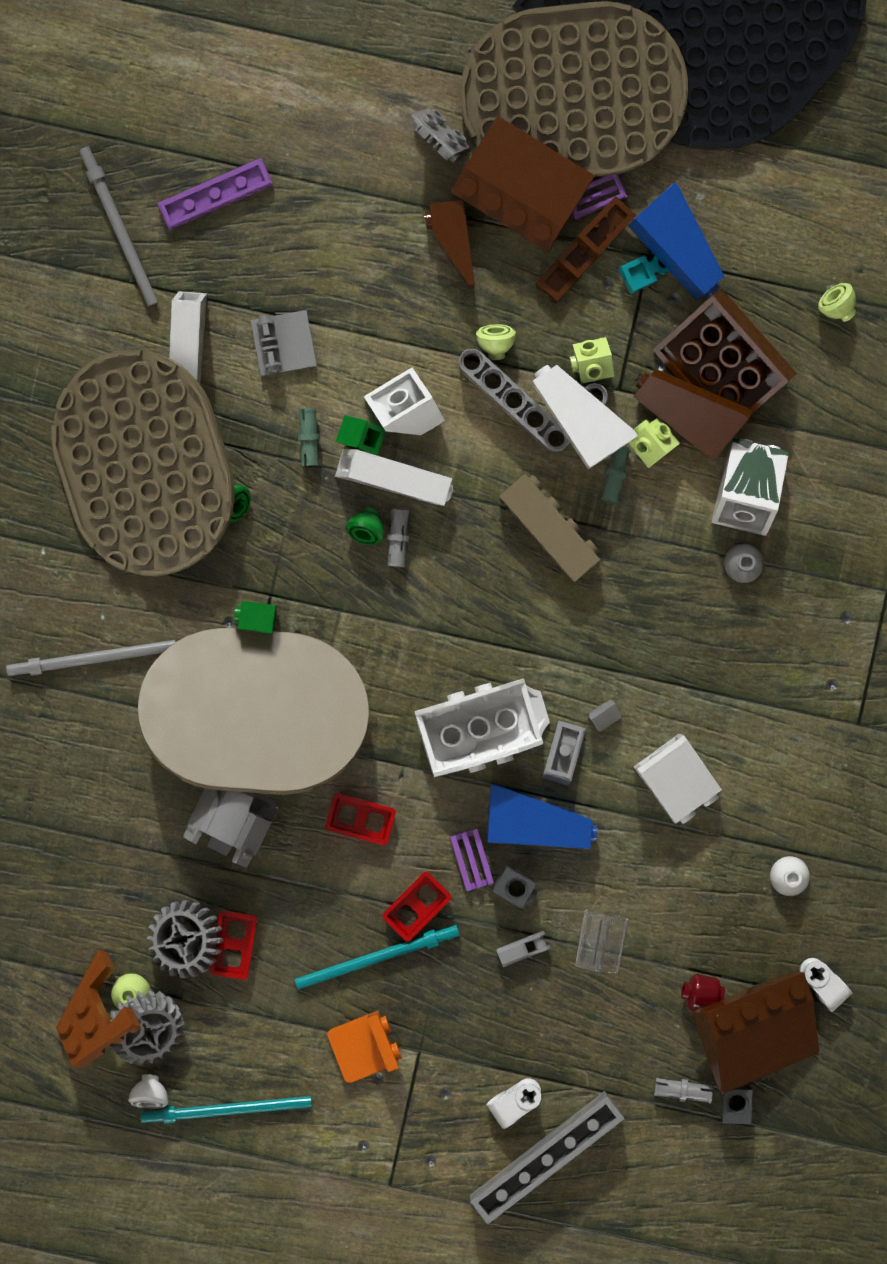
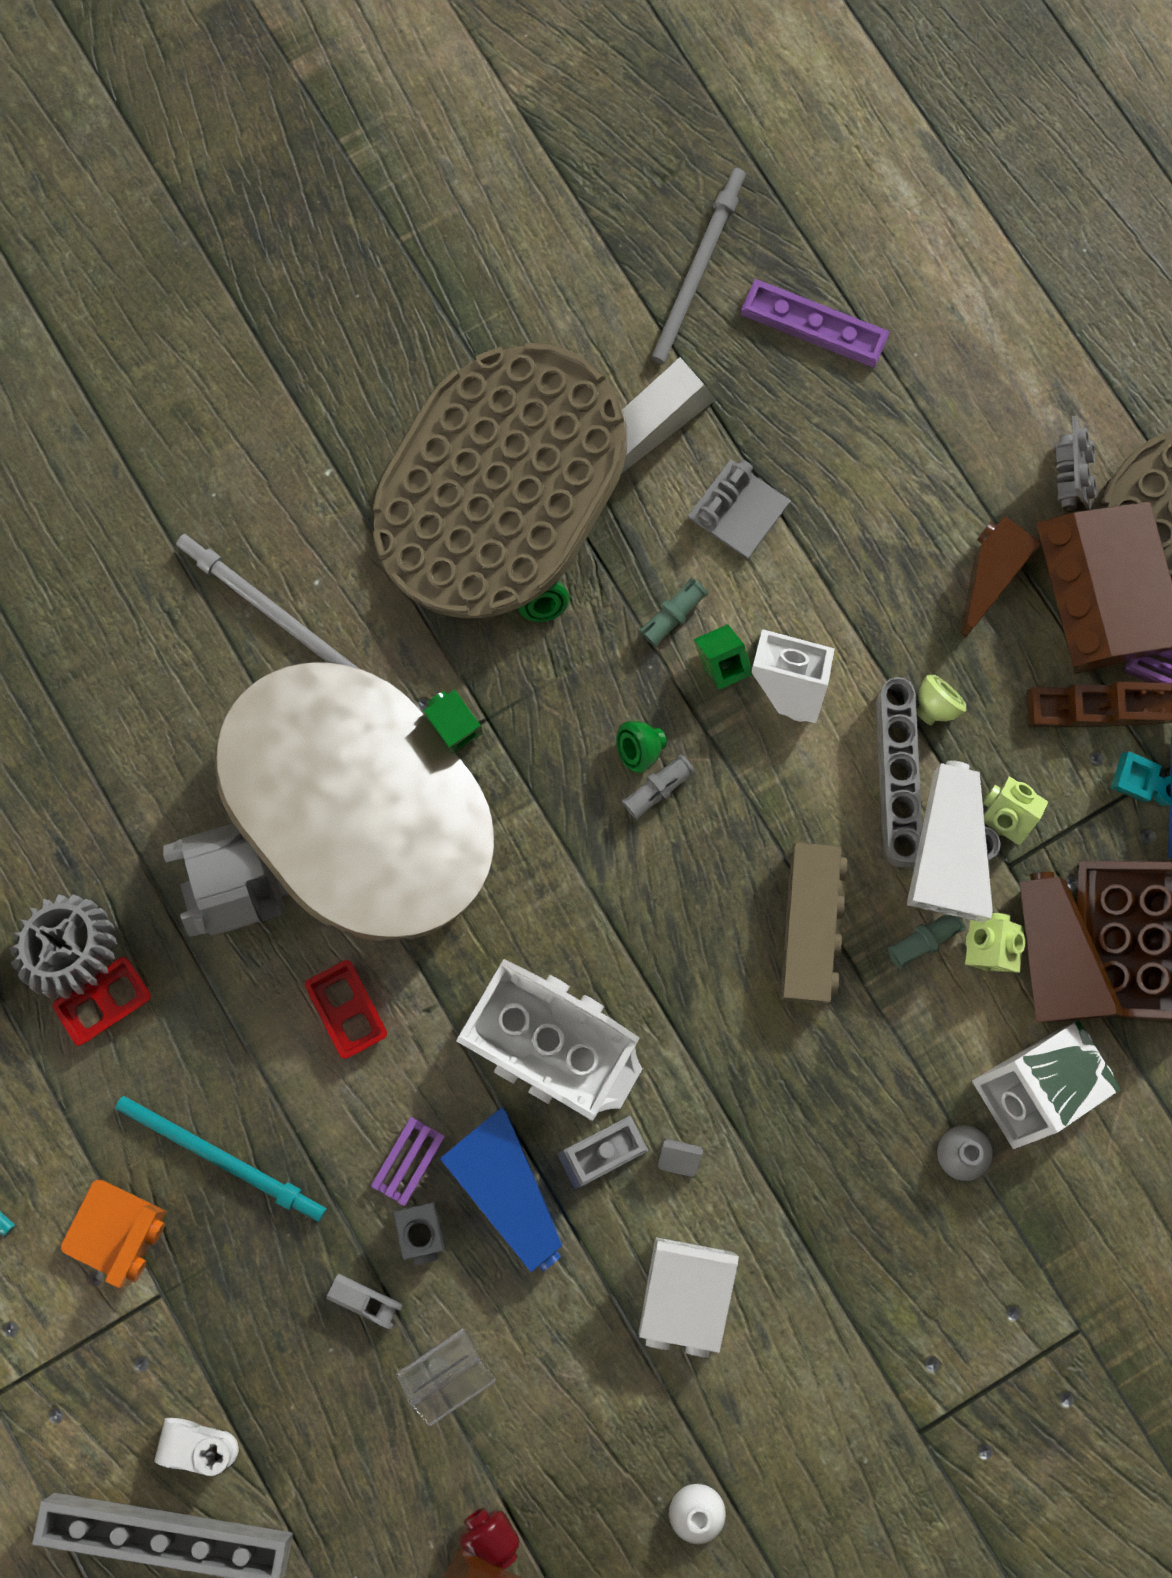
camera: 45 degrees right, 10 degrees down
white slope [335,449,453,506] -> none
red piece [382,872,452,941] -> none

